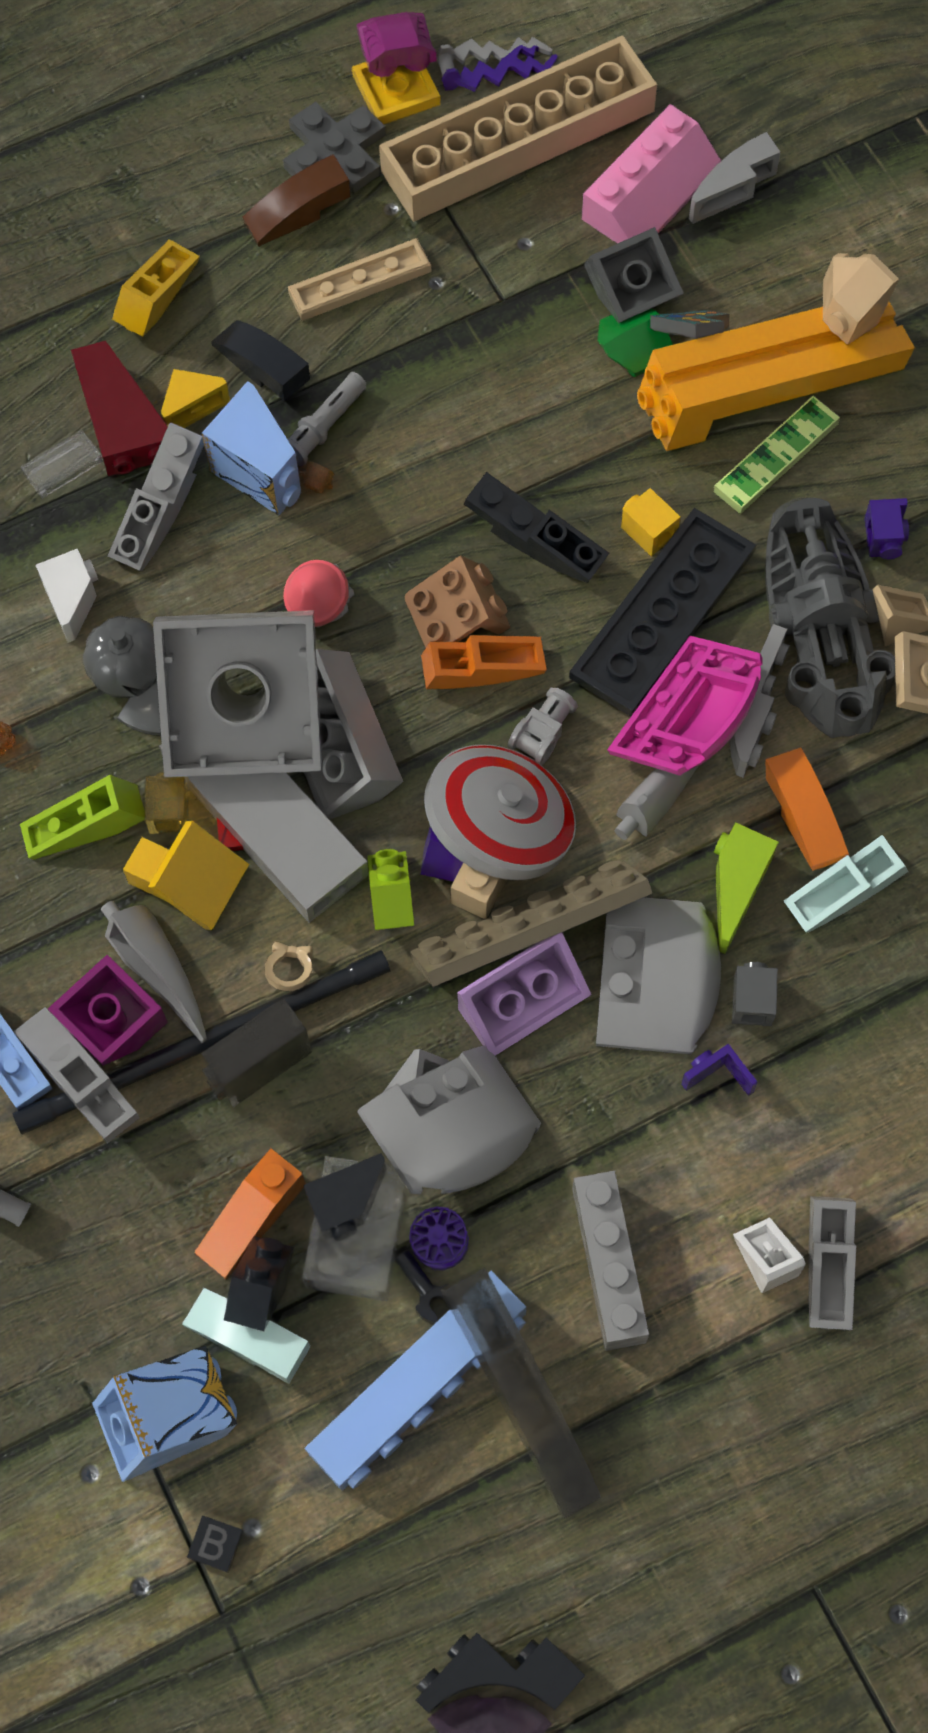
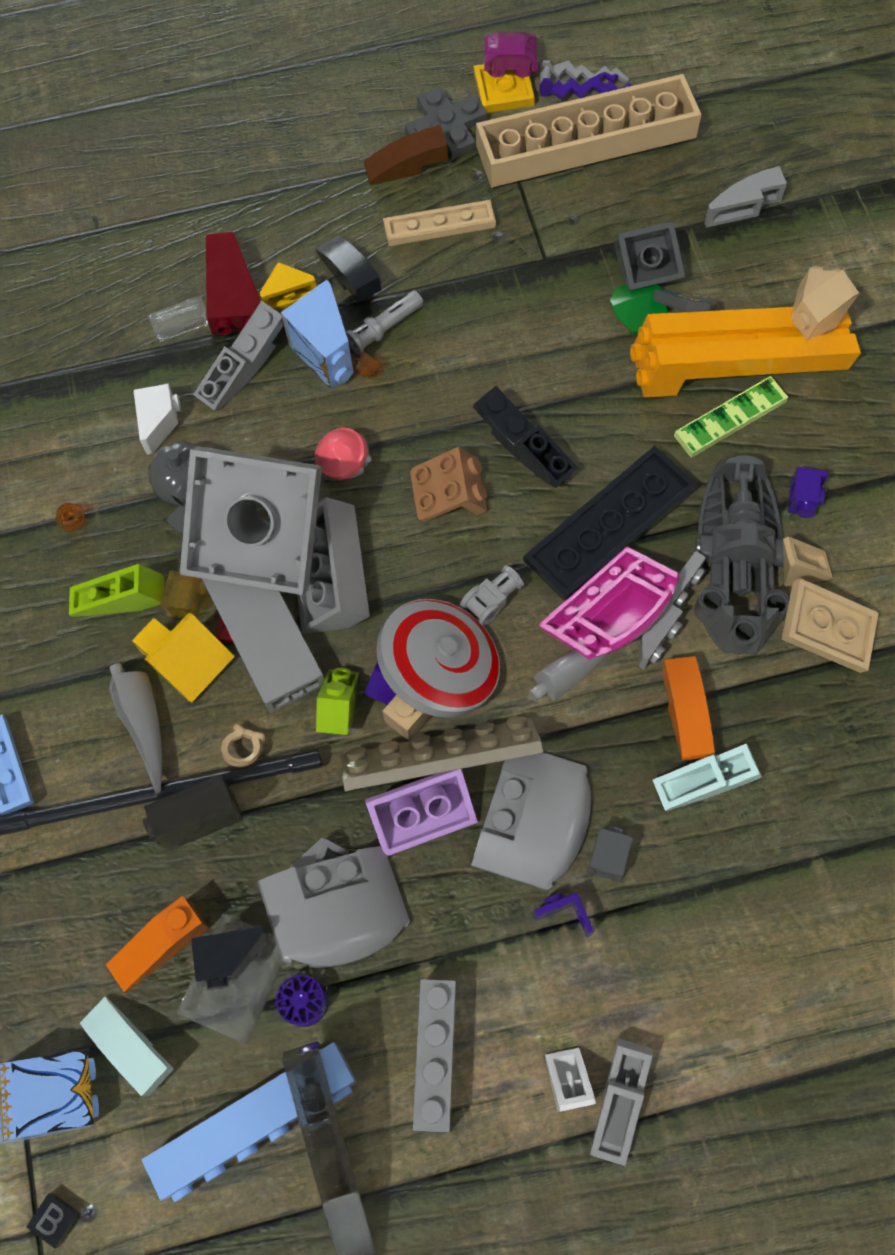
camera: 15 degrees right, 0 degrees up
light grey slope [13,1007,140,1144] -> none
magenta slope [48,954,168,1066] -> none
yellow slope [112,239,200,337] -> none
black brick [223,1236,294,1332] -> none
black bar [395,1251,456,1325] -> none
orange slope [421,635,547,689] -> none
bright pink slope [582,104,721,244] -> none
yellow brick [621,488,681,557] -> none
lime slope [714,822,778,954] -> none

